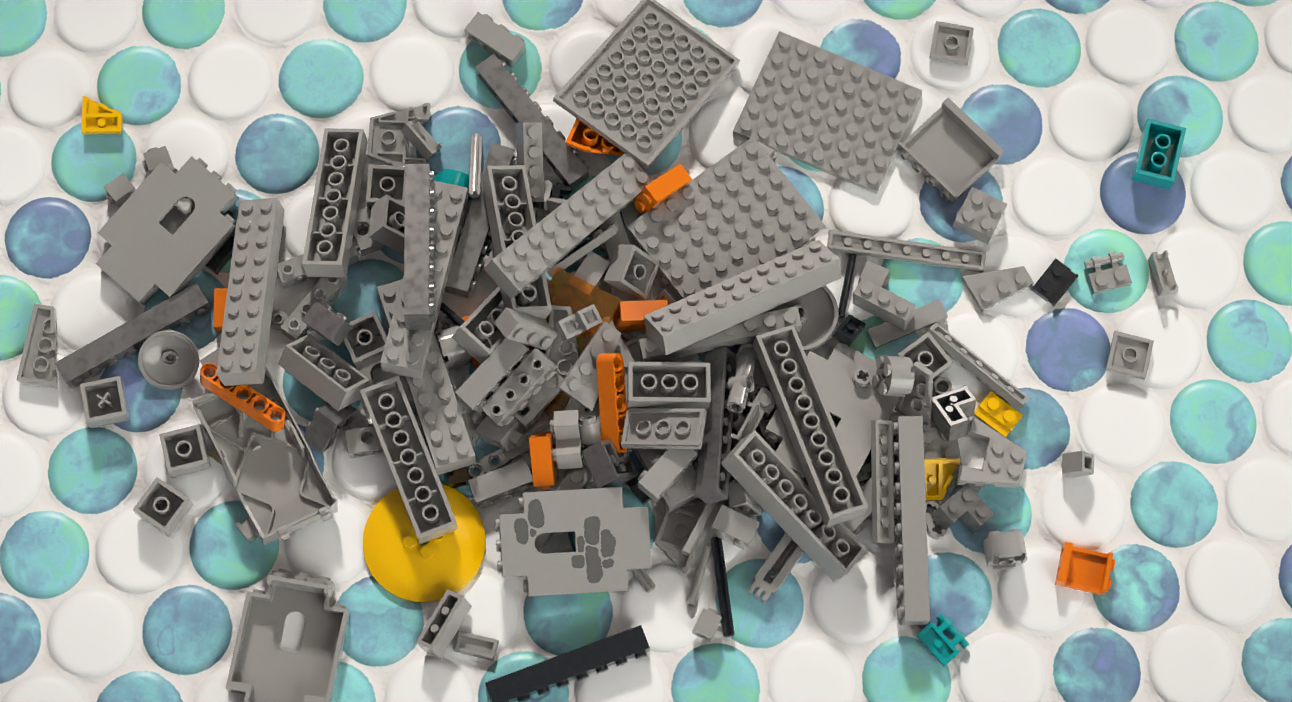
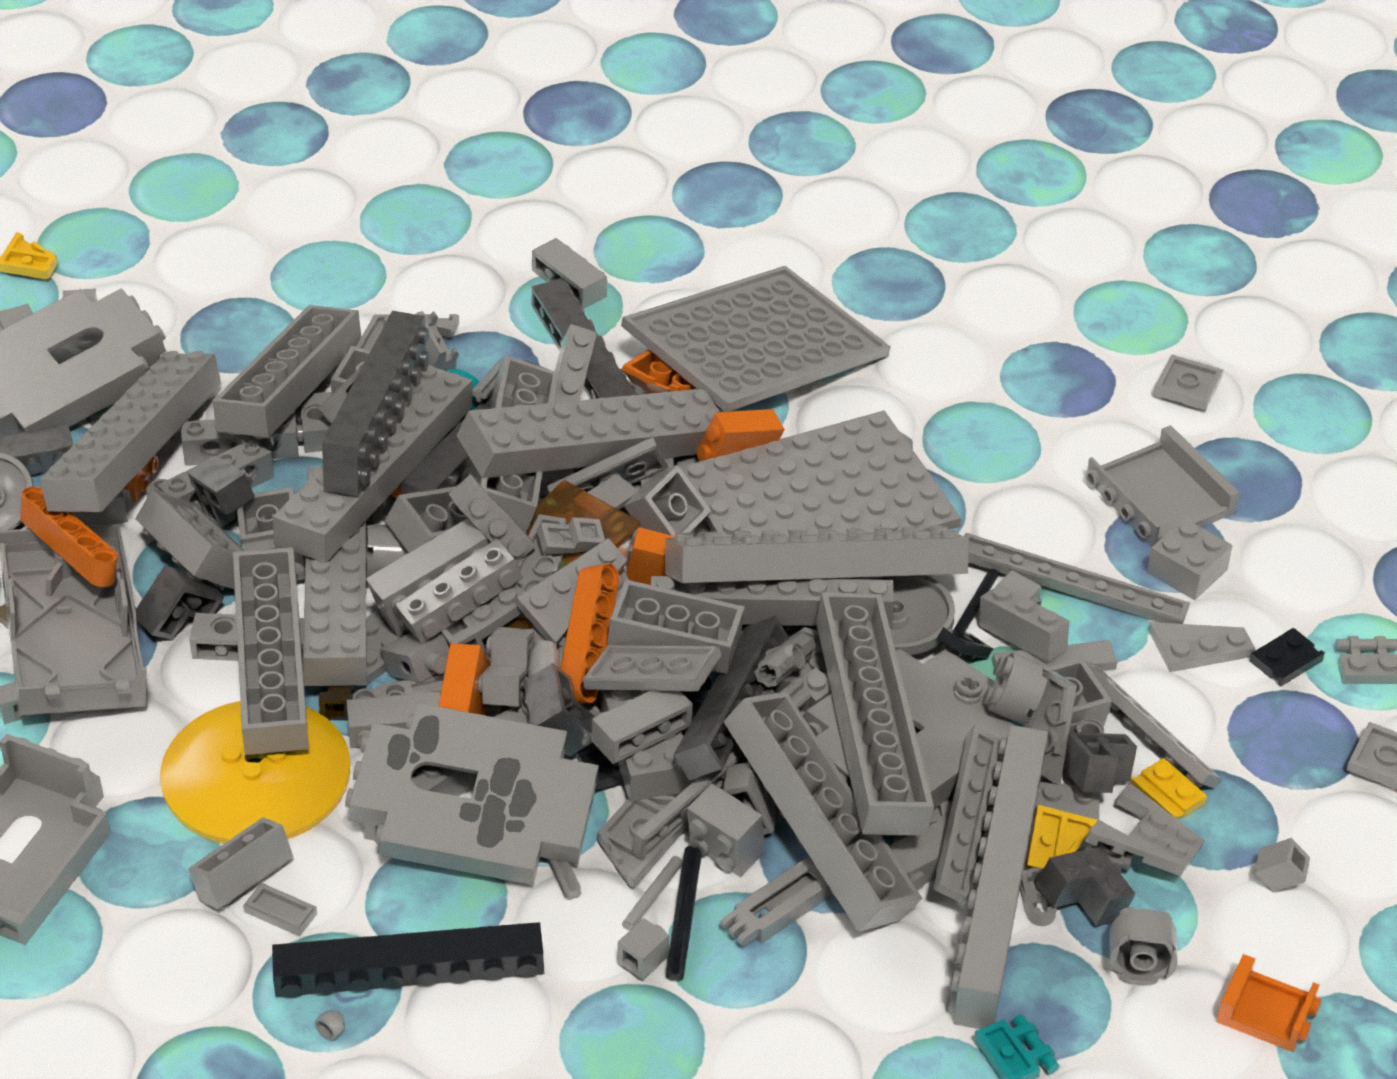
camera: 15 degrees right, 30 degrees down
light grey plate [733,31,923,194] -> none

